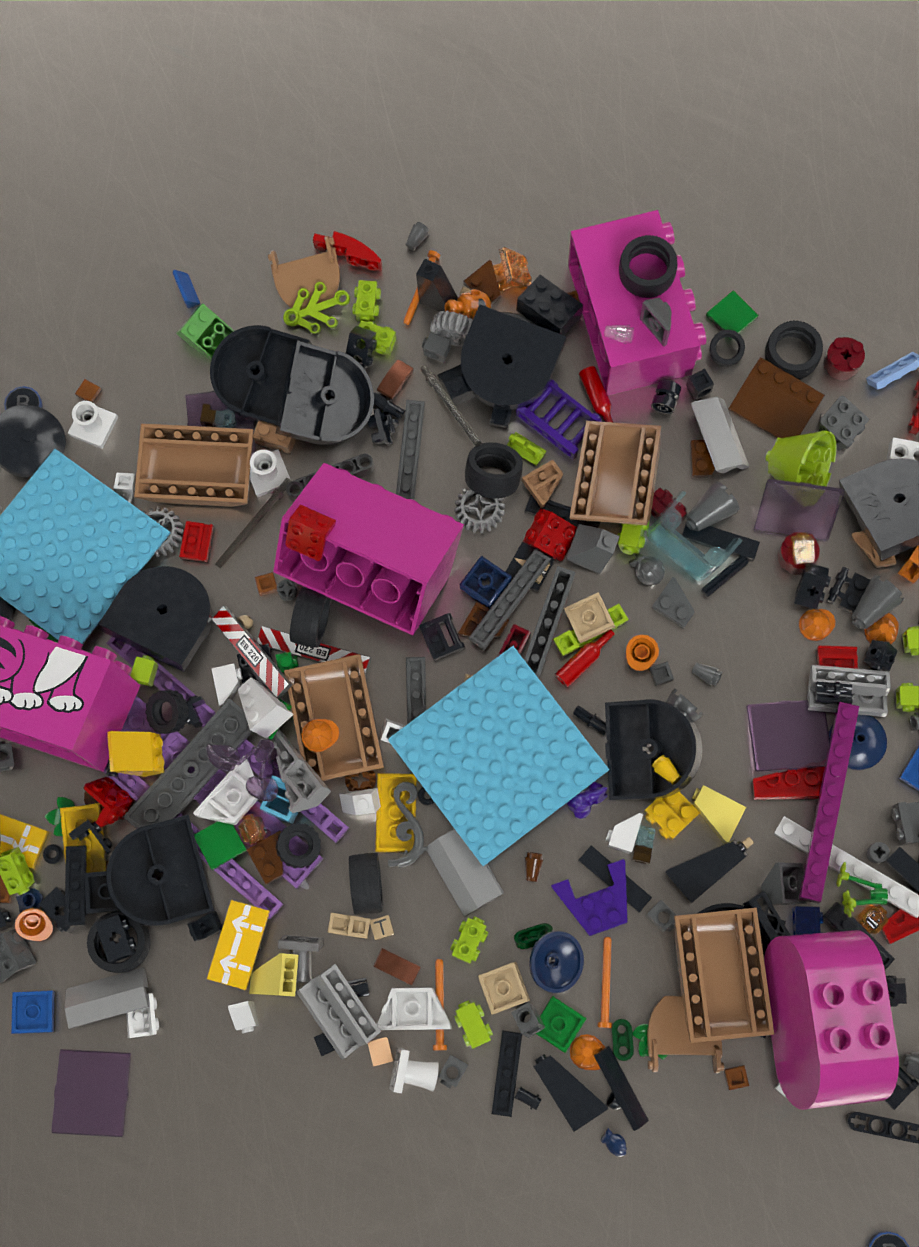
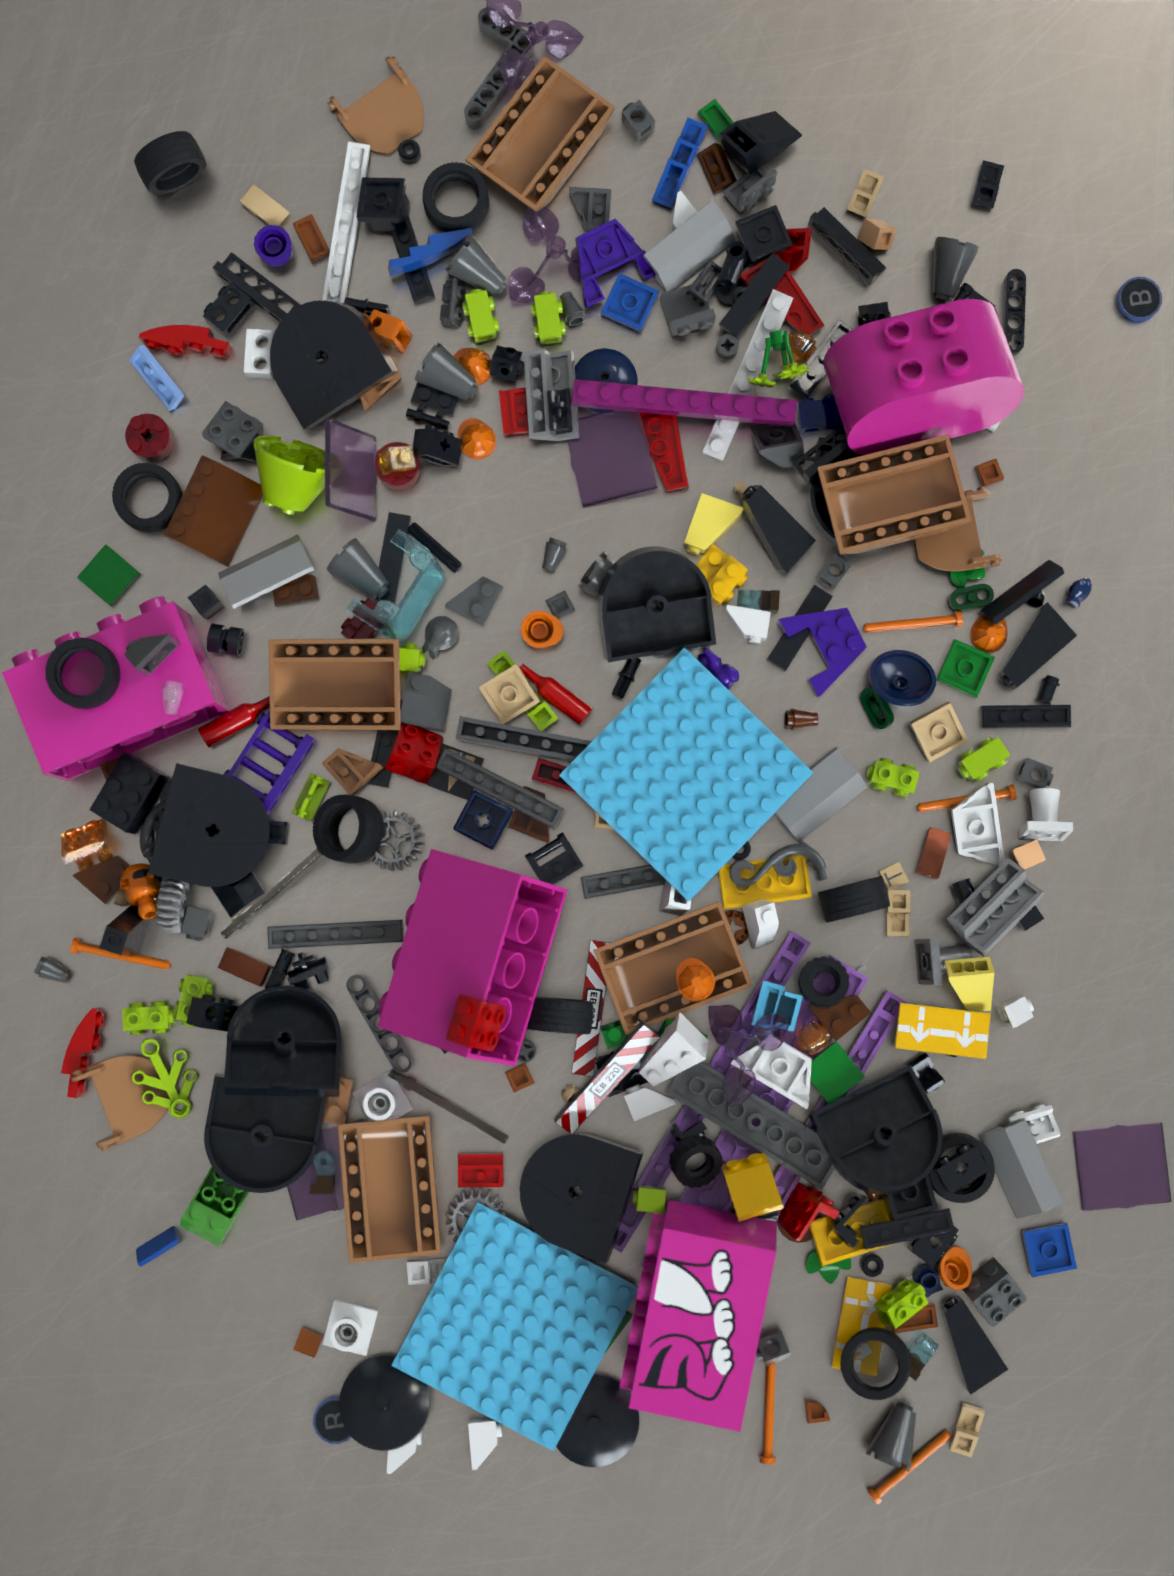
camera: 105 degrees left, 10 degrees up
light grey wedge [273,729,331,813] -> none
dark grey brick [511,1002,546,1038] -> none
yellow cone [652,755,681,785] -> none
black tyre [709,329,745,367] -> none

